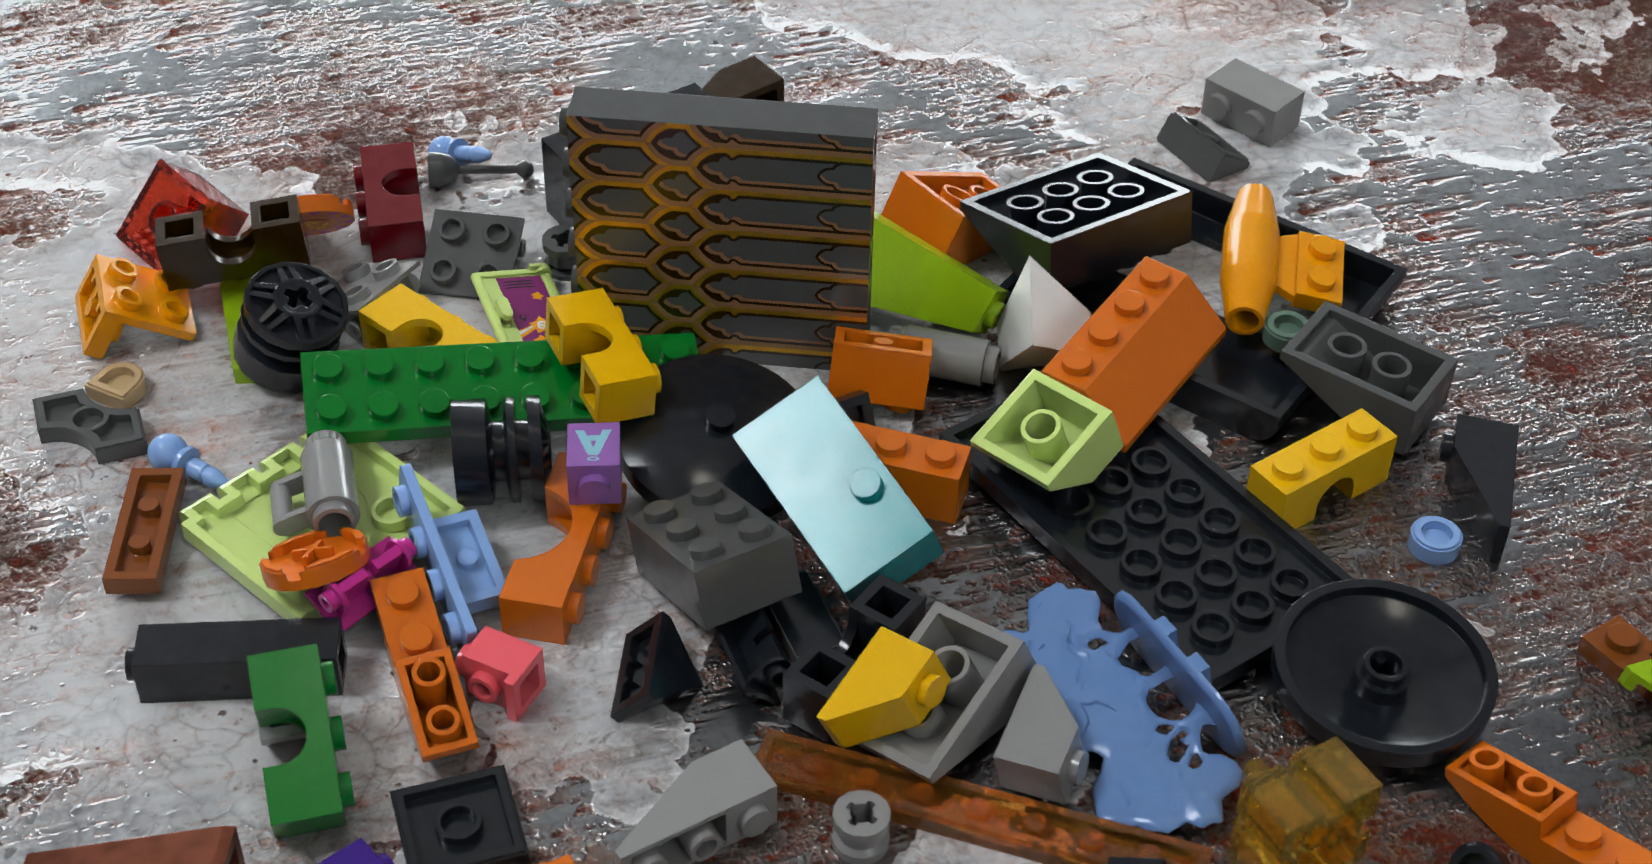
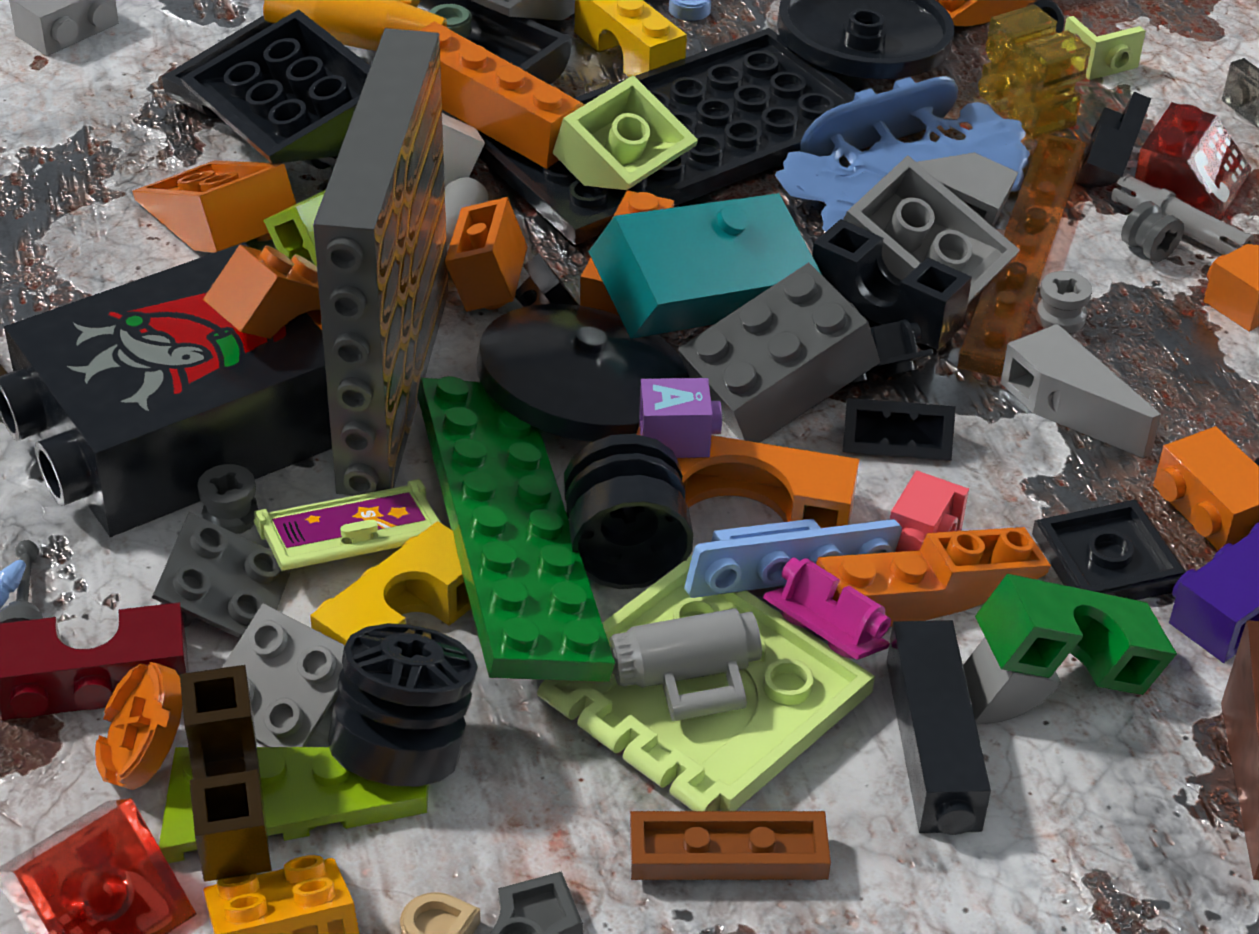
camera: 90 degrees left, 0 degrees up
light blue bar [147,433,229,489] -> none
orange tile [259,527,371,591] -> none
yellow arch [545,288,662,423] -> none
yellow slope [816,626,951,748] -> none
dark grey slope [1157,112,1250,182] -> none

